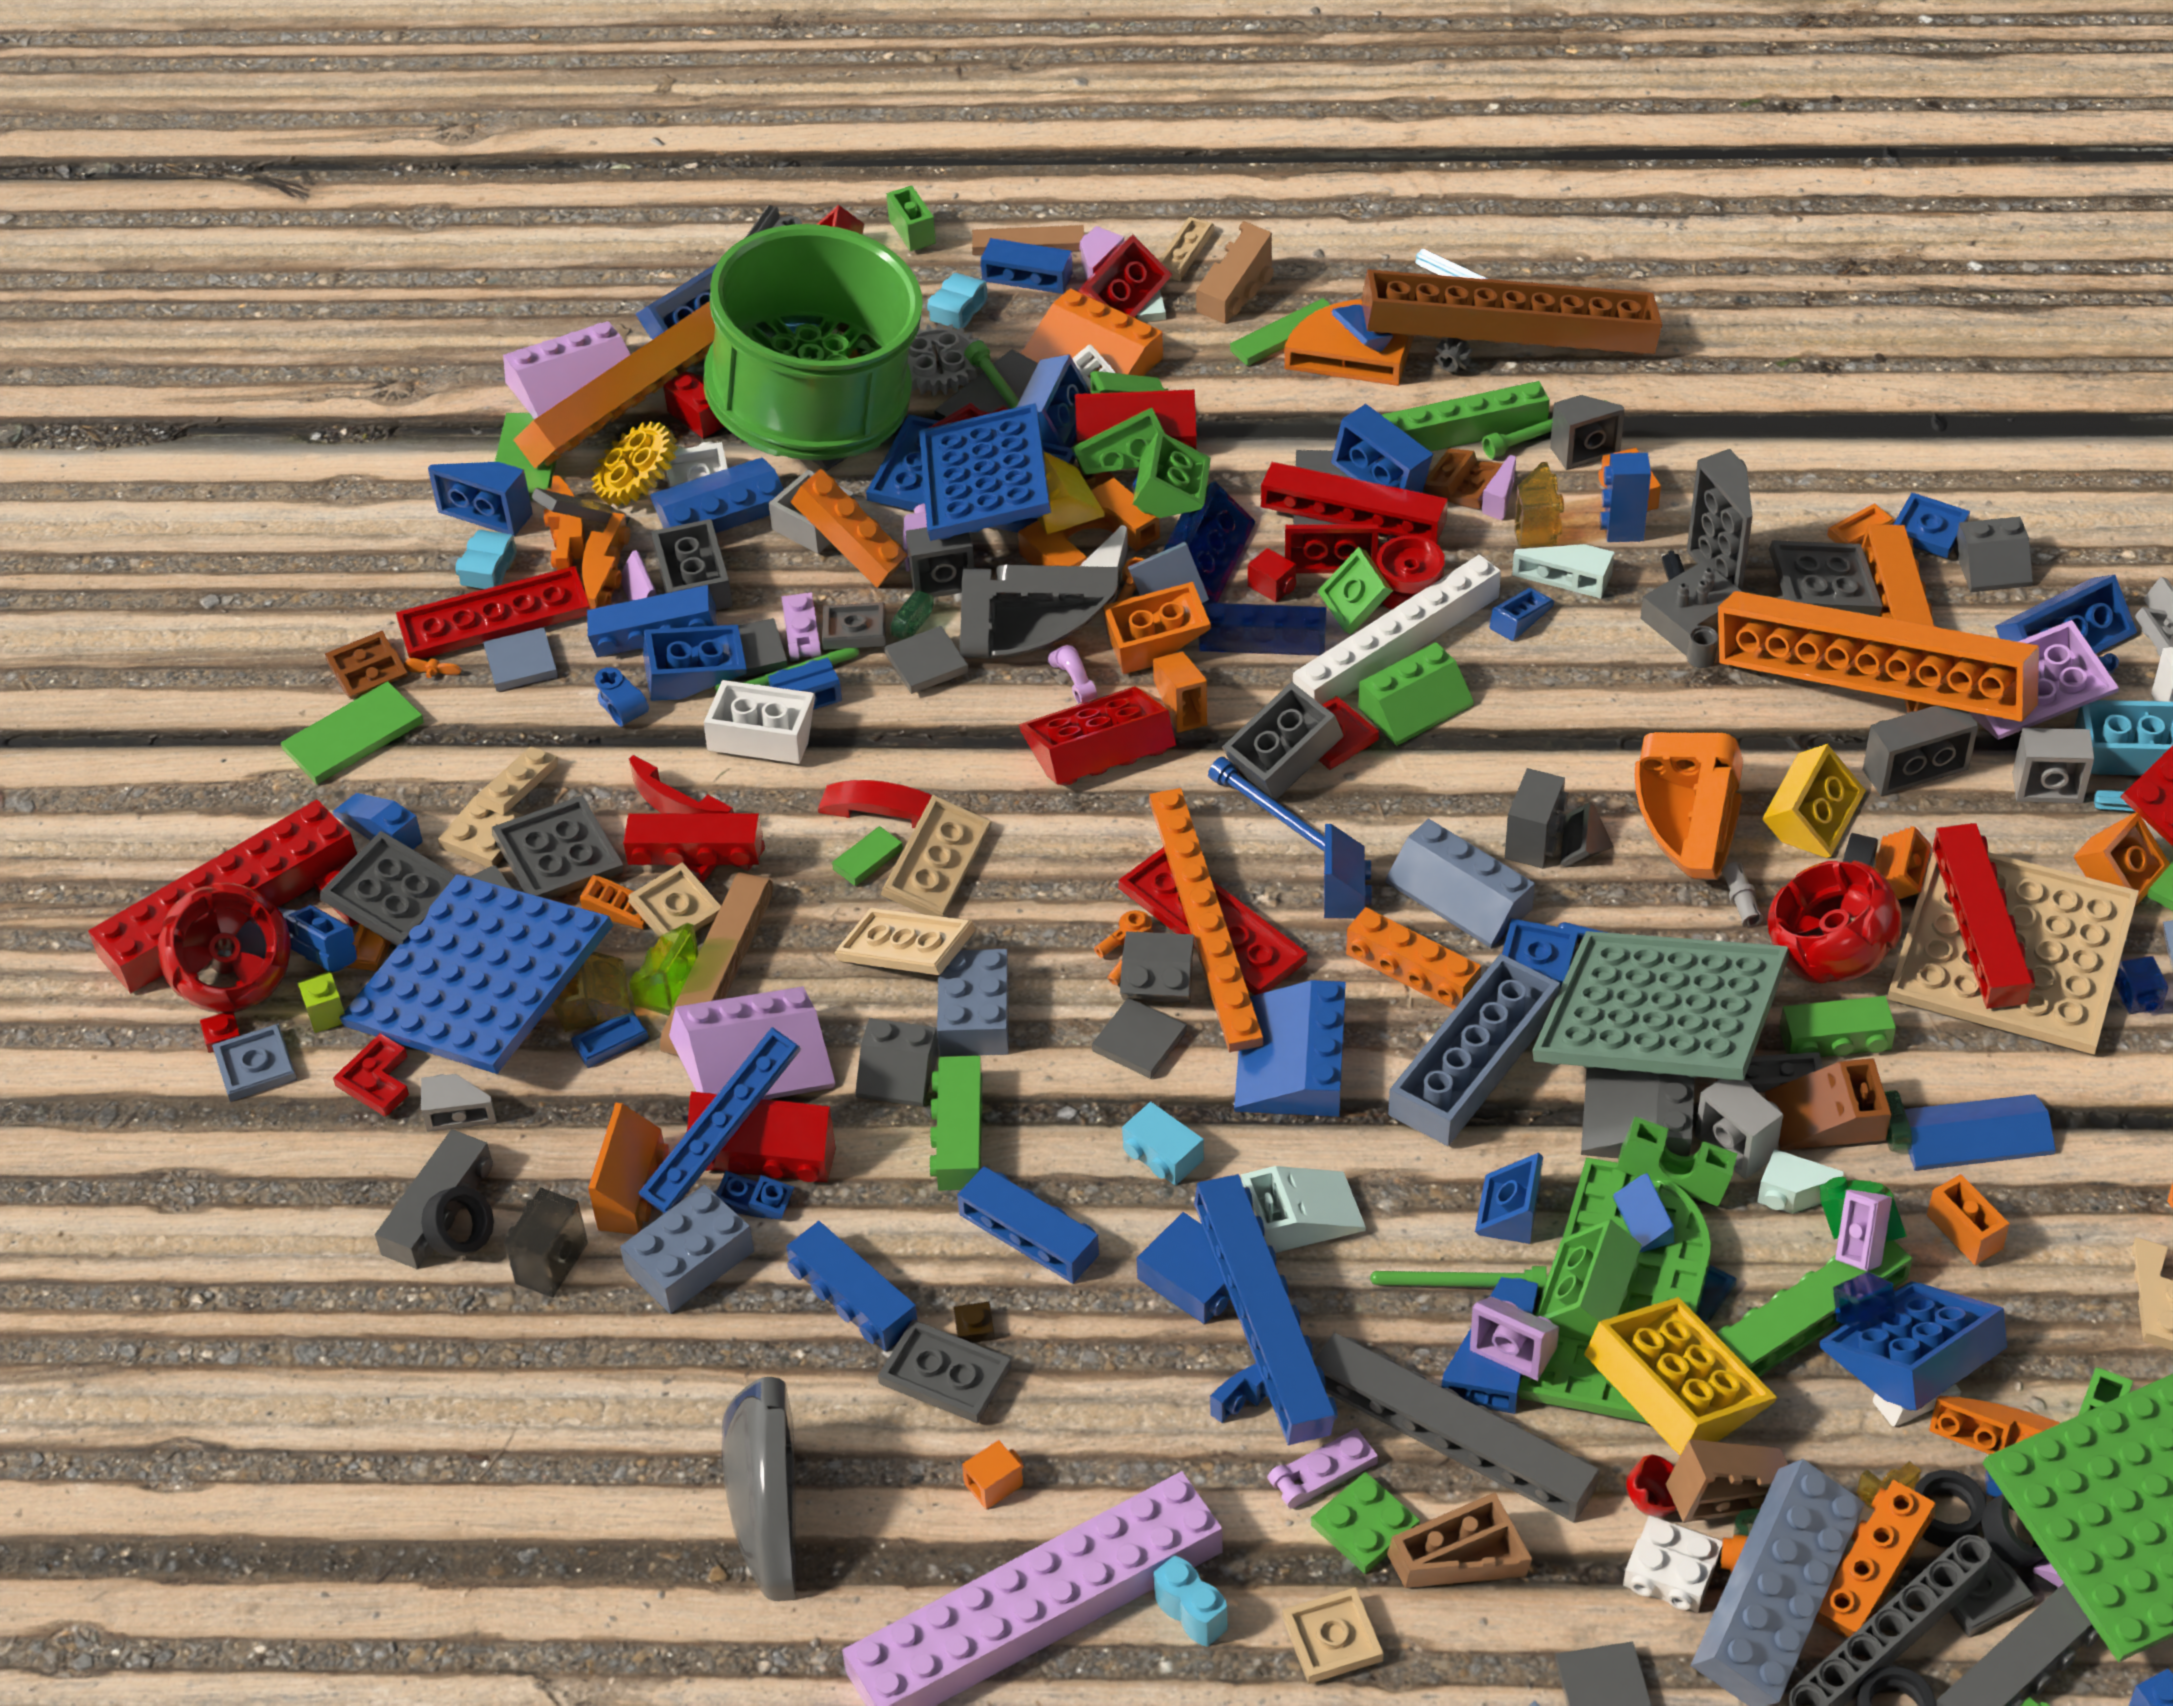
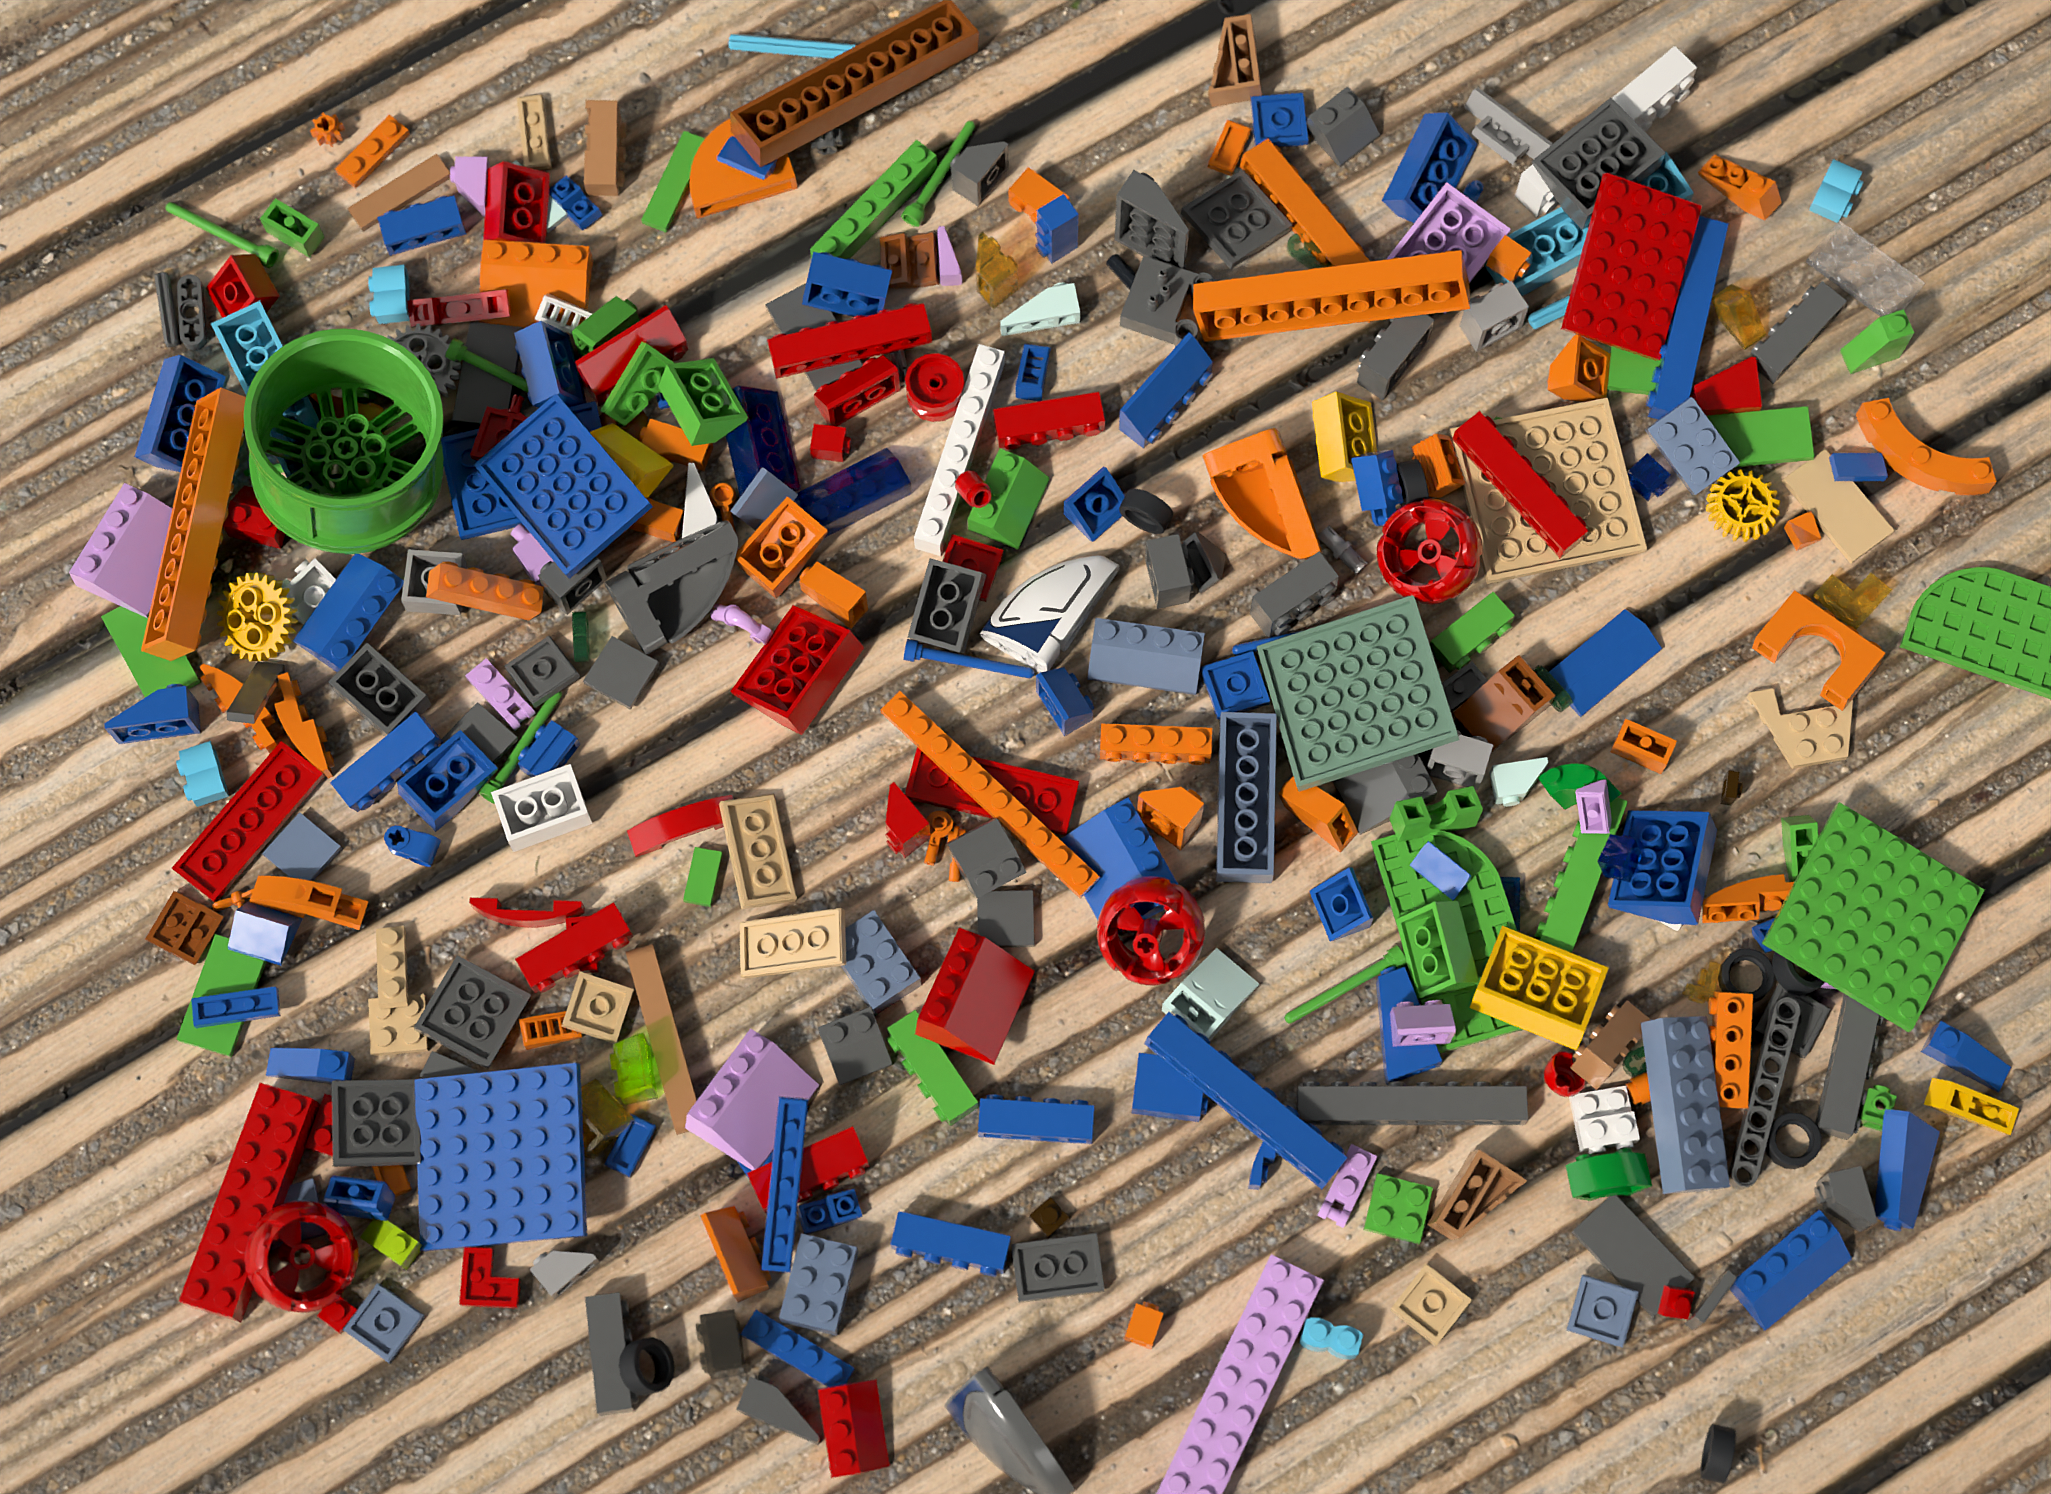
camera: 35 degrees left, 25 degrees up
lavender slope [621,550,656,601] -> none
medium azure brick [1122,1102,1204,1186] -> none
bright green plate [1318,547,1393,635] -> none
none -> bright green piece [166,202,279,268]
none -> blue plate [191,986,281,1028]
none -> slope [228,901,303,966]
none -> orange slope [250,876,368,930]
none -> orange gear [310,113,345,147]
none -> orange plate [335,114,410,189]
none -> red slope [407,290,511,327]
none -> blue slope [549,175,602,231]
none -> dark grey slope [736,1375,821,1445]
none -> blue plate [741,1310,855,1387]
none -> red slope [818,1379,890,1478]
none -> red slope [885,782,931,858]
none -> red slope [915,927,1035,1065]
none -> red brick [955,470,991,508]
none -> white panel [980,555,1119,673]
none -> red brick [993,392,1105,450]
none -> blue slope [1064,466,1125,542]
none -> red wheel [1097,876,1206,986]
none -> blue slope [1119,333,1213,449]
none -> black tyre [1119,489,1173,534]
none -> orange slope [1137,787,1204,851]
none -> medium nougat wedge [1208,14,1263,107]
none -> dark grey brick [1250,551,1339,638]
none -> orange slope [1278,776,1358,852]
none -> blue brick [1351,449,1404,526]
none -> orange brick [1487,235,1531,282]
none -> green brick [1565,1148,1652,1201]
none -> dark brown plate [1720,770,1743,806]

